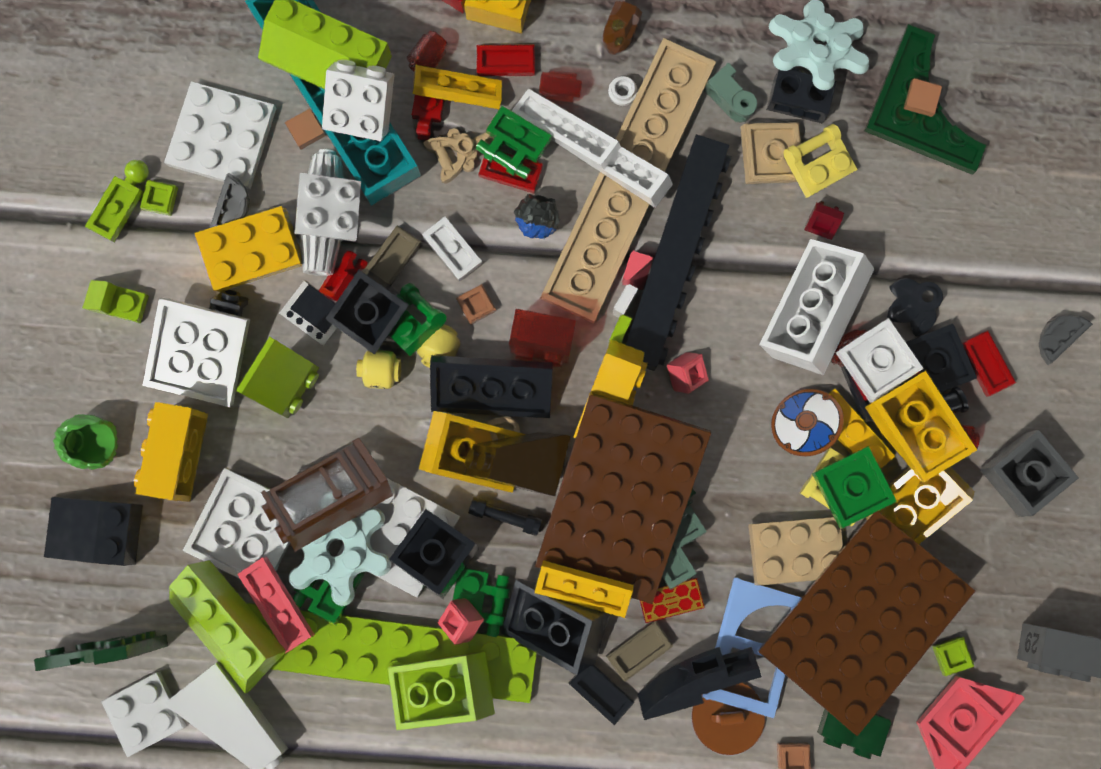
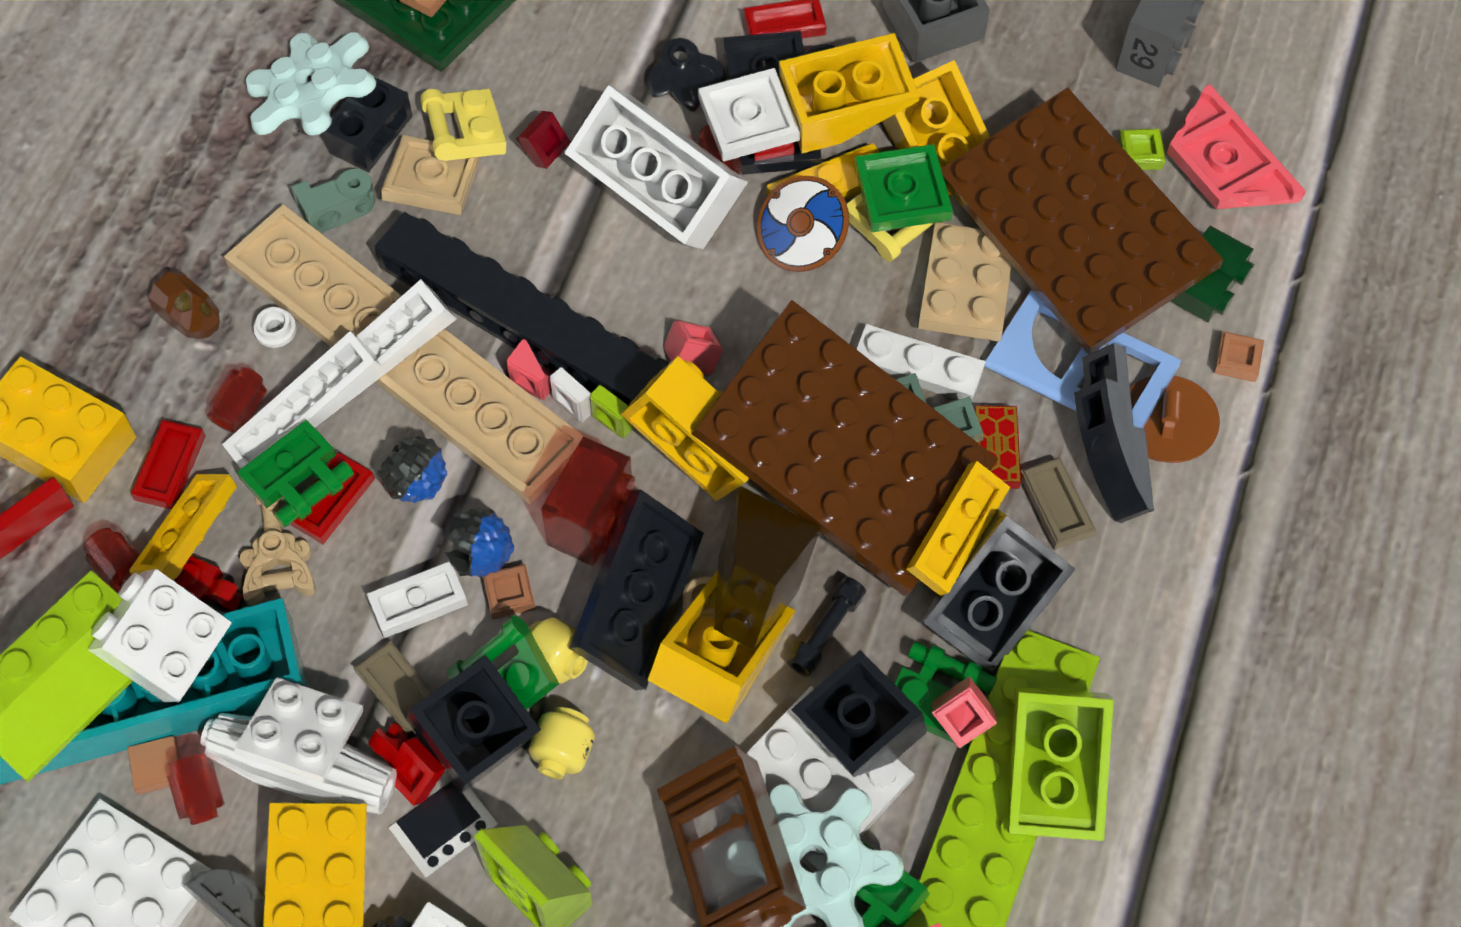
camera: 75 degrees left, 20 degrees down
black tile [568,664,635,726] -> none
none -> clear red brick [166,752,225,825]
none -> piece [443,508,515,577]
none -> white plate [857,324,986,402]

